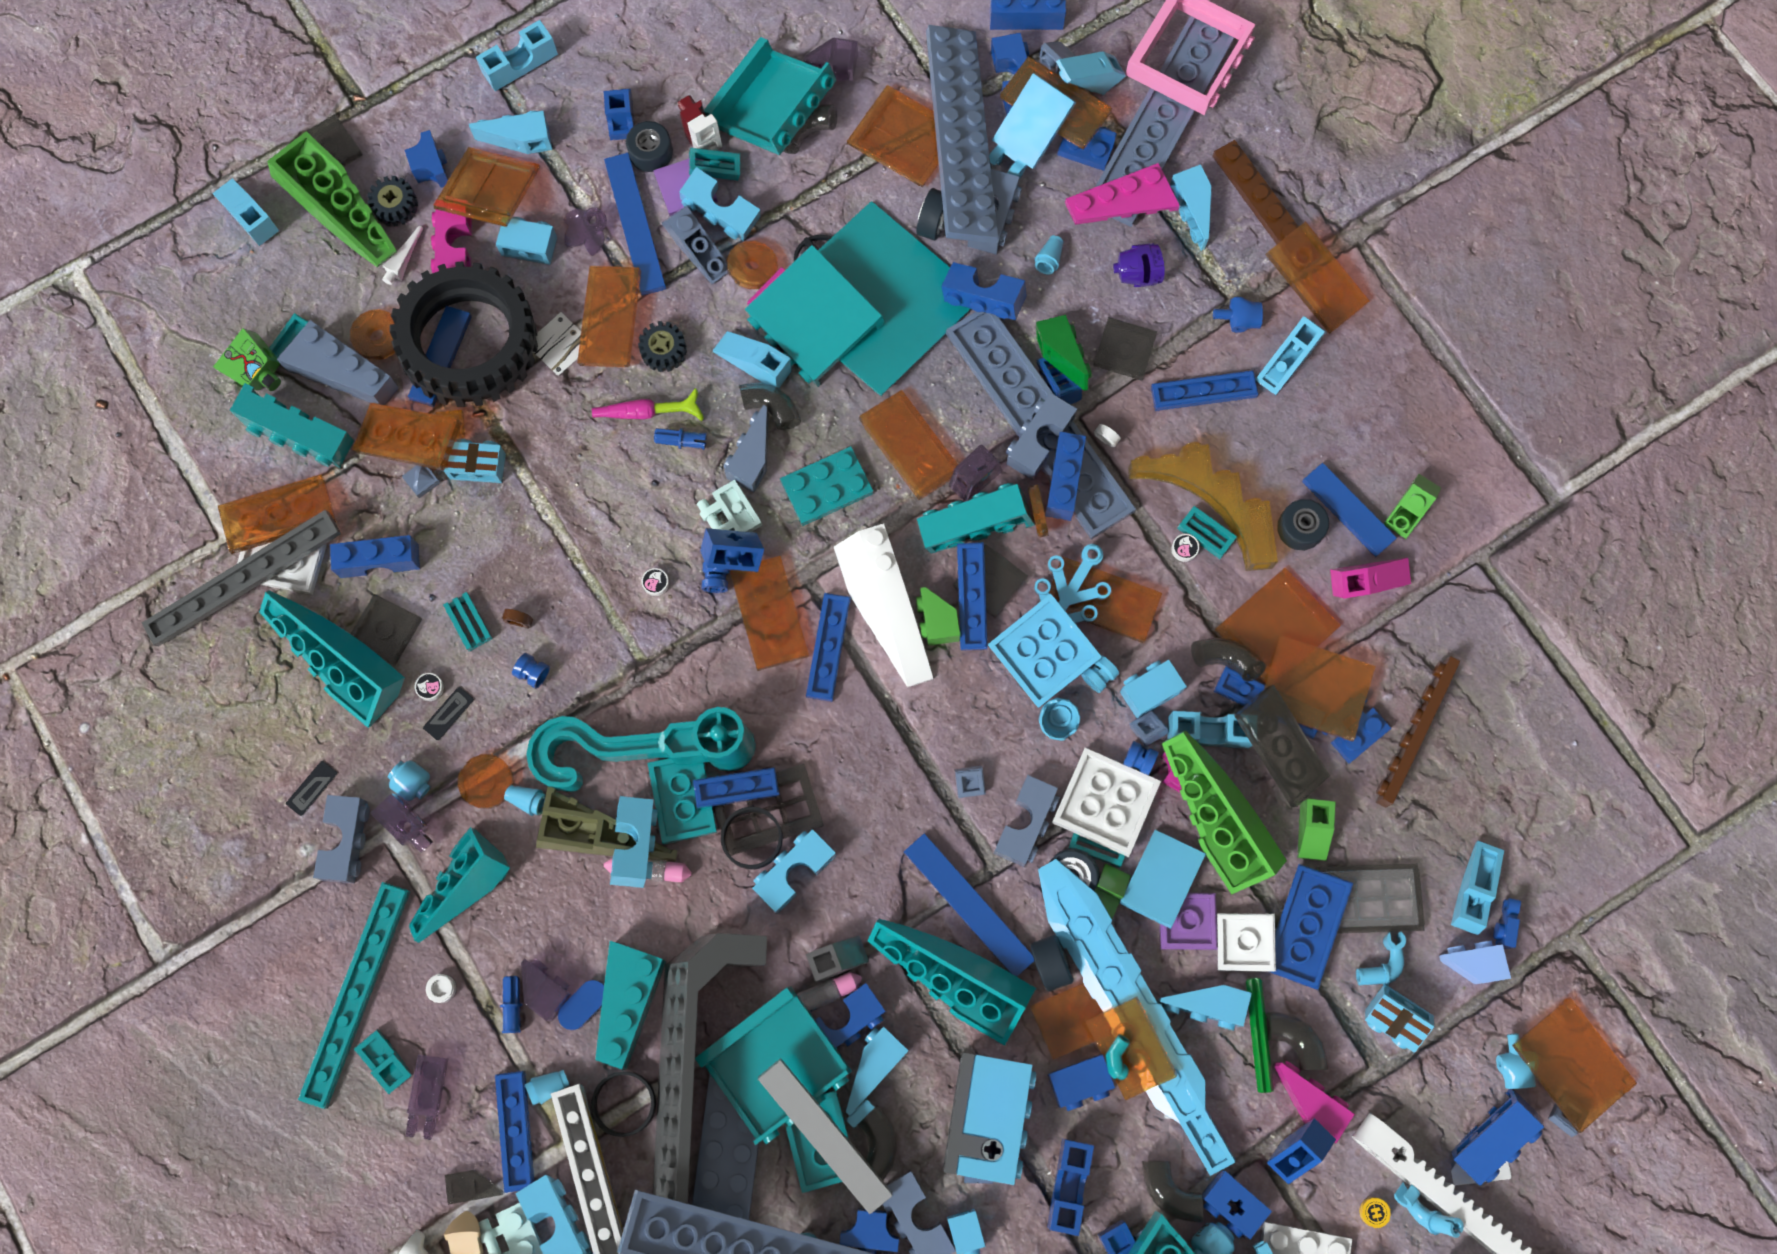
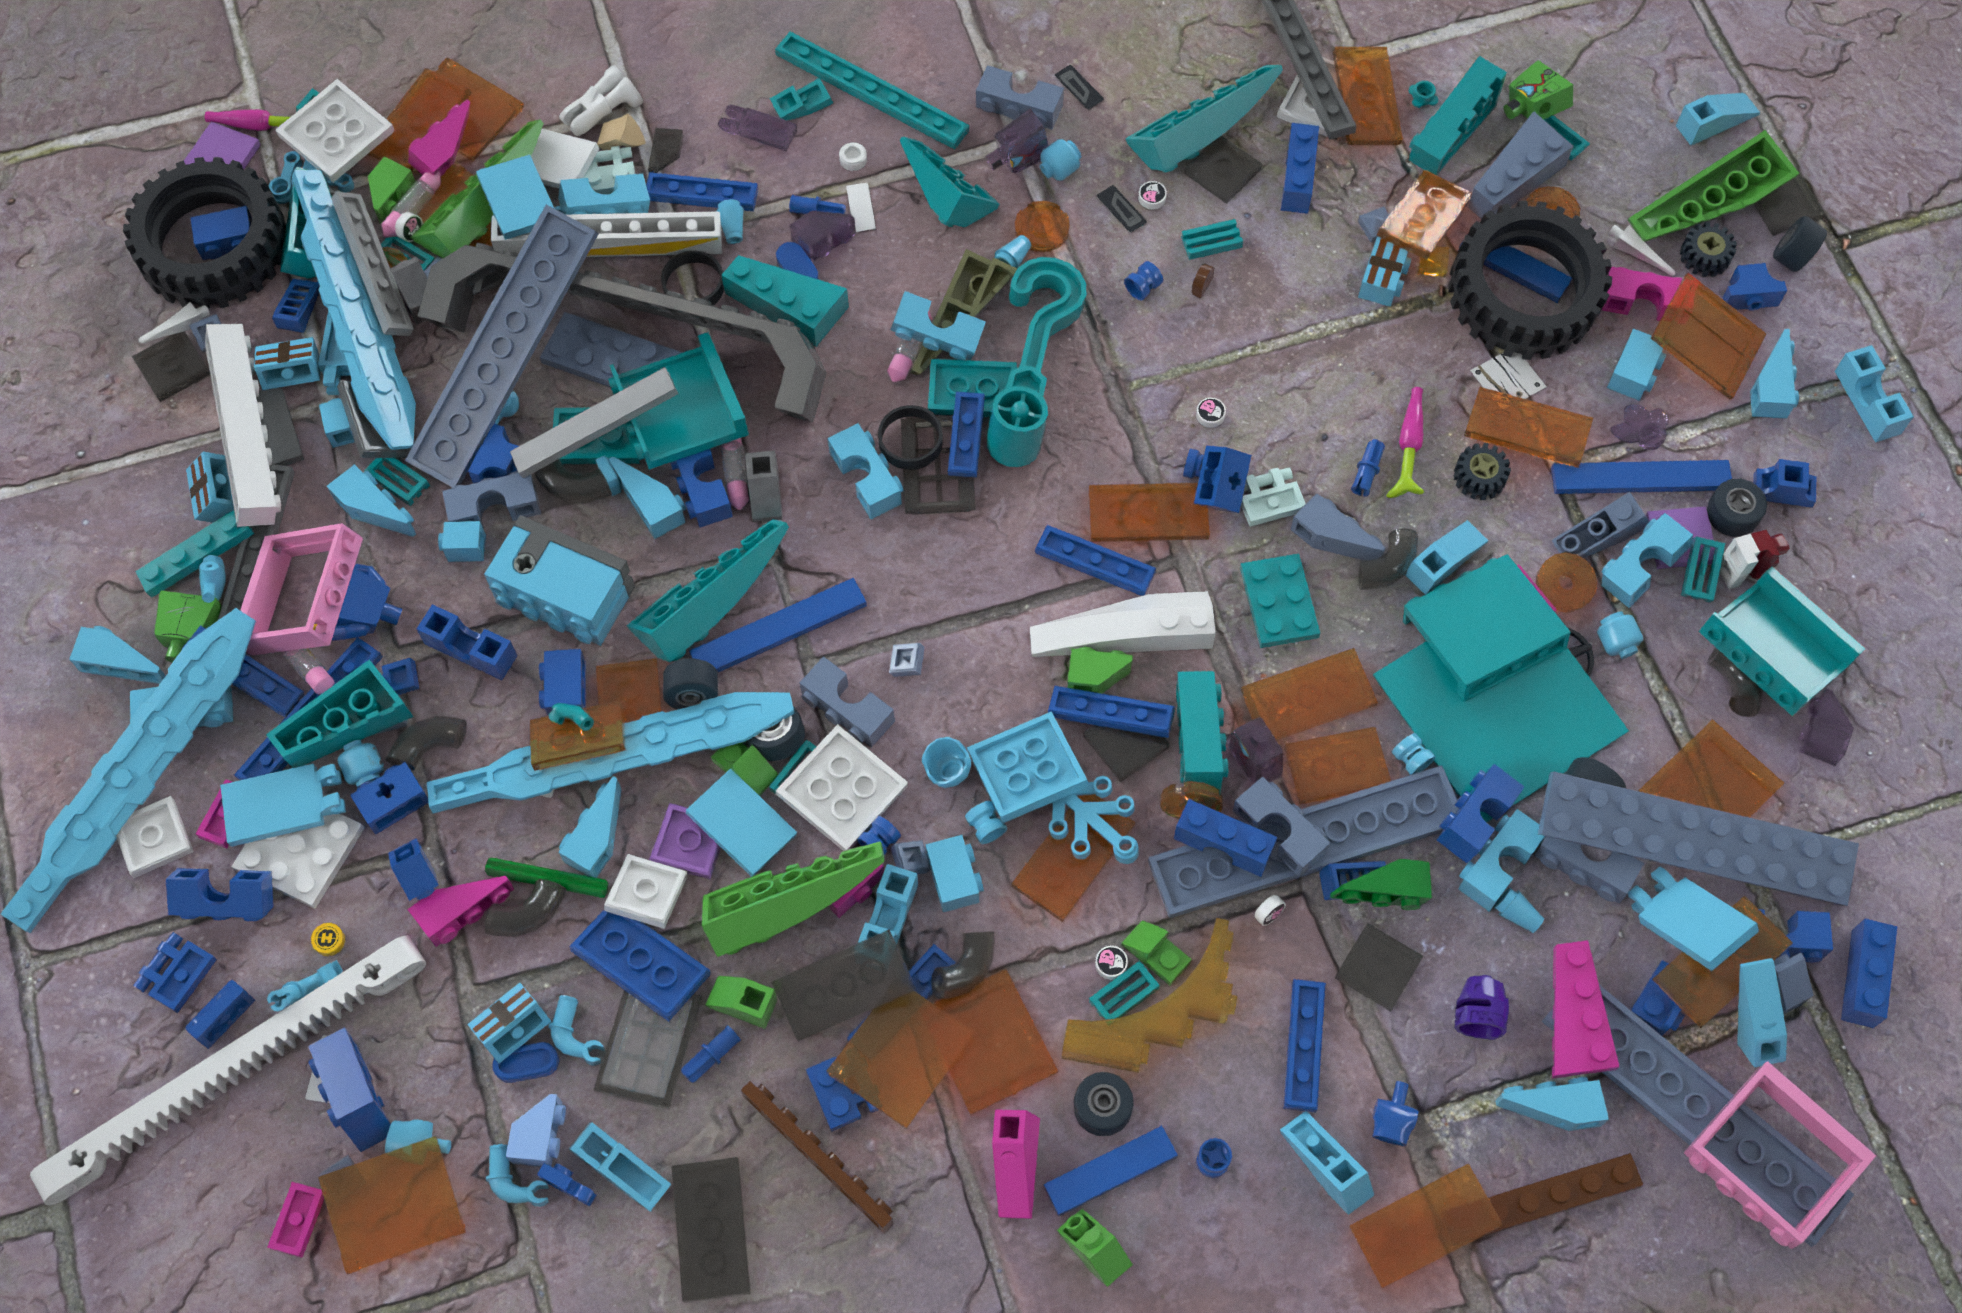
camera: 105 degrees right, 10 degrees down
none -> dark pink plate [267,1182,327,1258]
none -> medium azure piece [486,1144,549,1207]
none -> blue tile [492,1042,559,1083]
none -> clear smoke tile [672,1157,751,1303]
none -> blue axle [681,1025,741,1083]
none -> white sticker [846,183,876,232]
none -> bright green slope [1121,920,1192,986]
none -> blue wheel [1196,1138,1232,1178]
none -> clear orange tile [1284,727,1391,804]
none -> medium azure wheel [1392,733,1436,775]
none -> teal plate [1408,80,1439,108]
none -> medium azure arch [1458,809,1545,912]
none -> medium azure head [1597,611,1643,659]
none -> black wheel [1773,216,1827,272]

